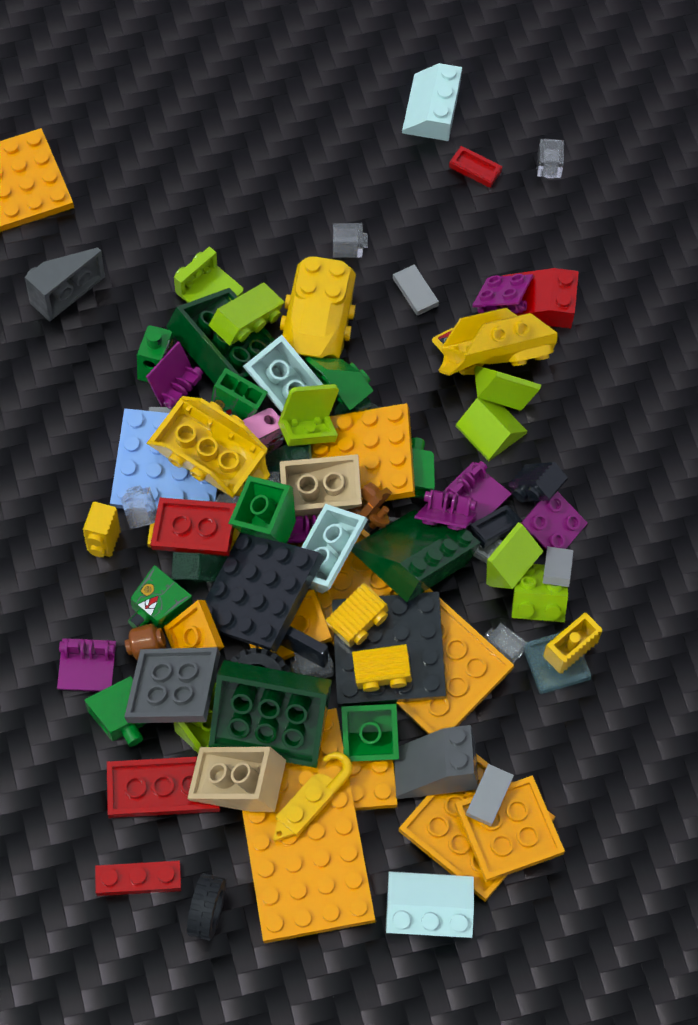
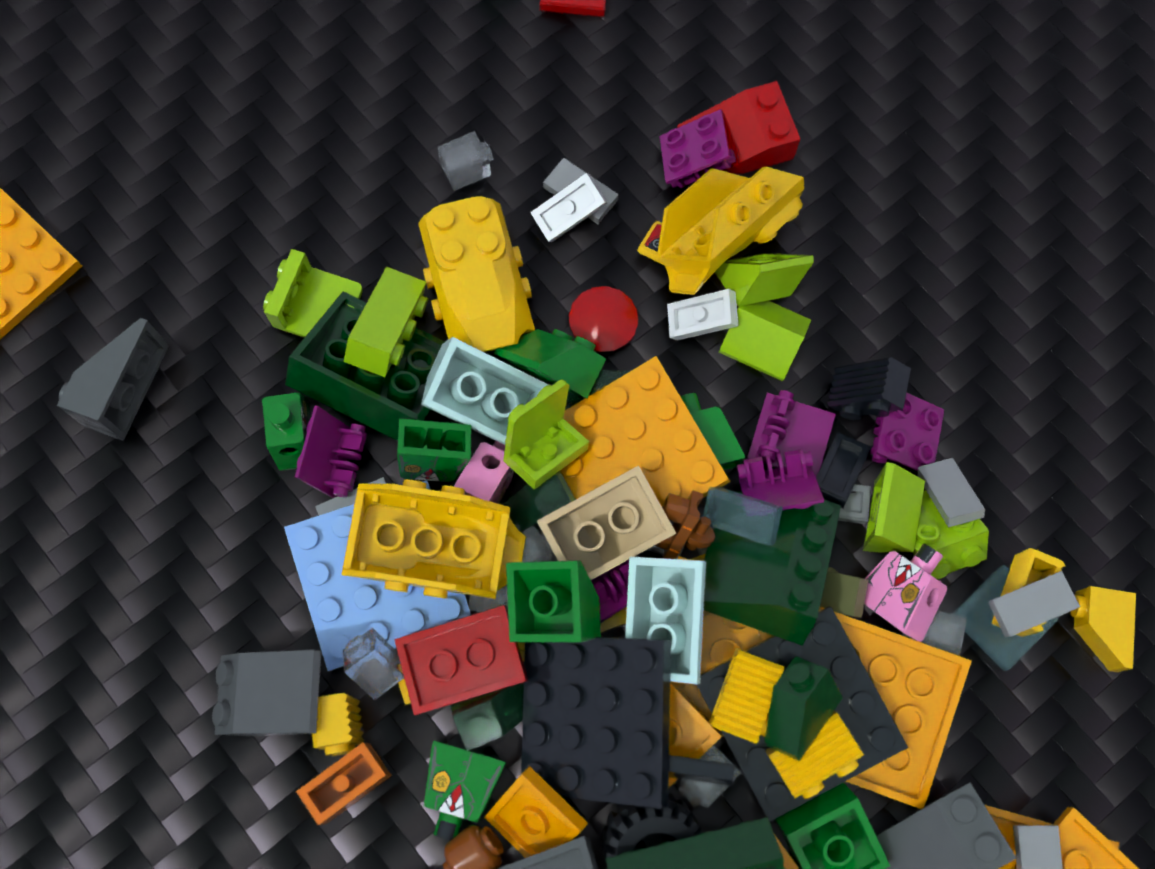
camera: 25 degrees left, 10 degrees up
none -> dark grey slope [212,650,321,736]
none -> orange brick [296,742,392,825]
none -> white plate [530,173,608,242]
none -> red dish [569,286,638,352]
none -> white plate [667,289,738,340]
none -> clear light blue tile [703,487,783,546]
none -> dark green slope [764,656,843,761]
none -> olive tile [820,567,868,617]
none -> bright pink torso [864,543,947,642]
none -> light grey tile [988,571,1080,638]
none -> yellow slope [1070,586,1136,672]

